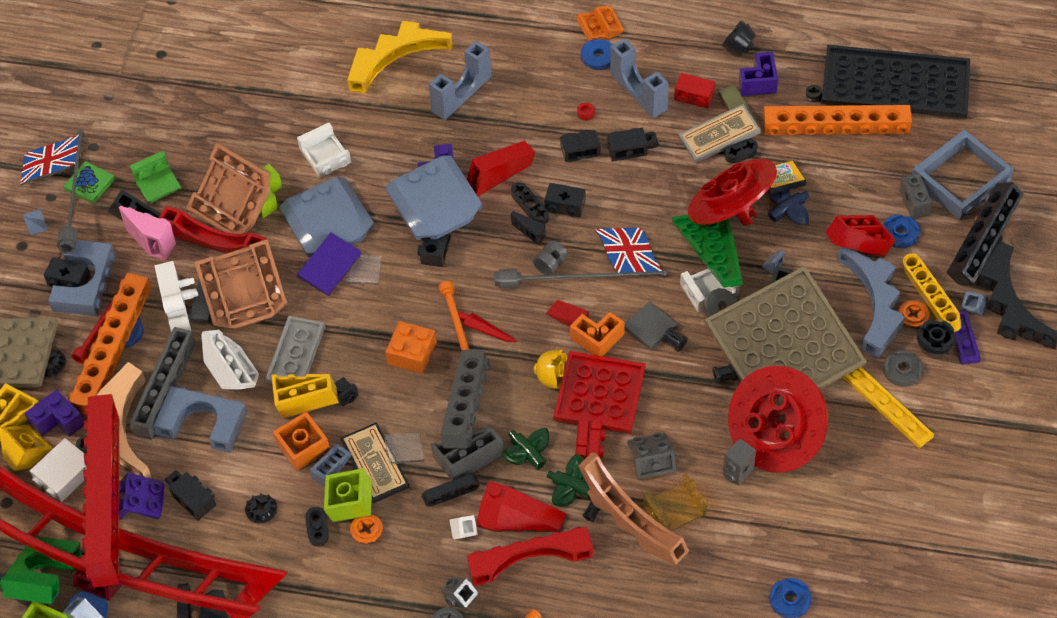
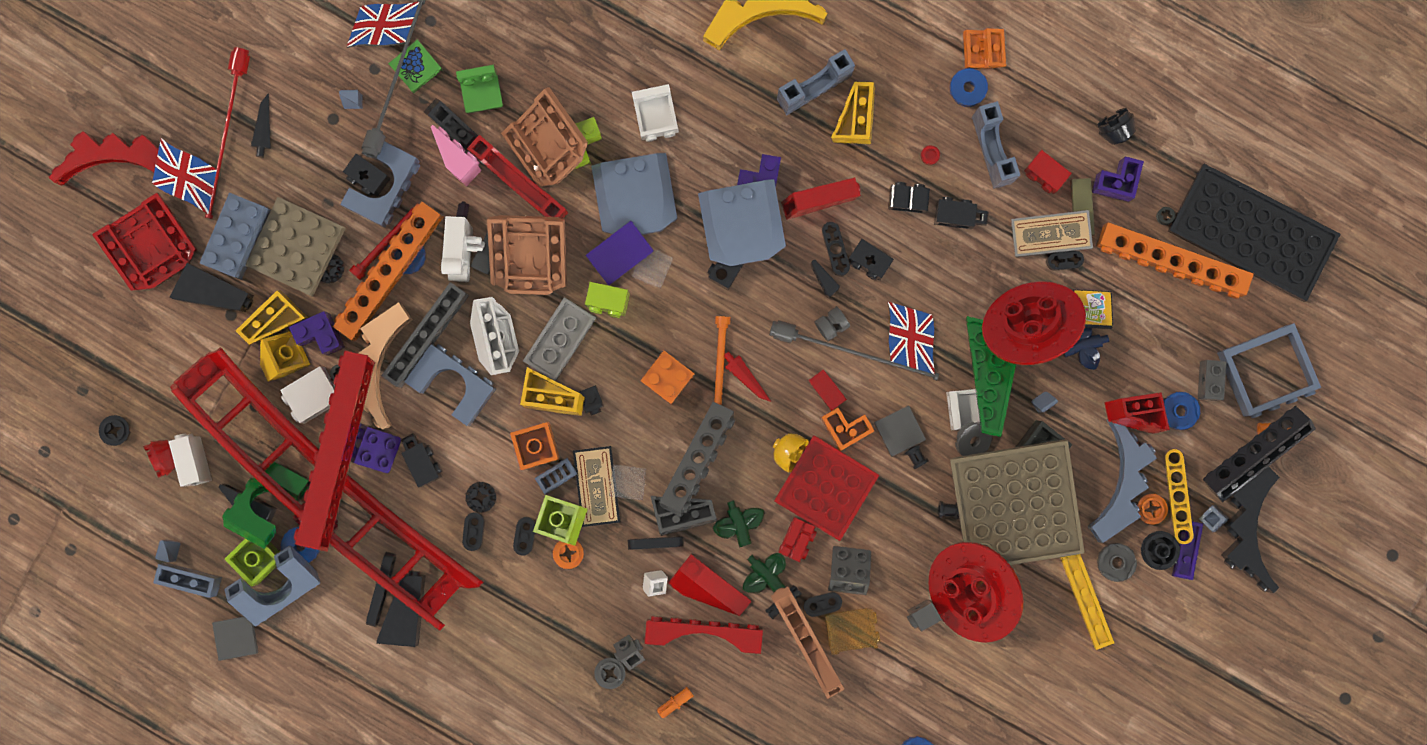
camera: 20 degrees right, 30 degrees up
none -> black plate [462,512,485,551]
none -> lime brick [585,282,630,318]
none -> black plate [804,592,842,617]
none -> yellow wedge [831,82,875,144]

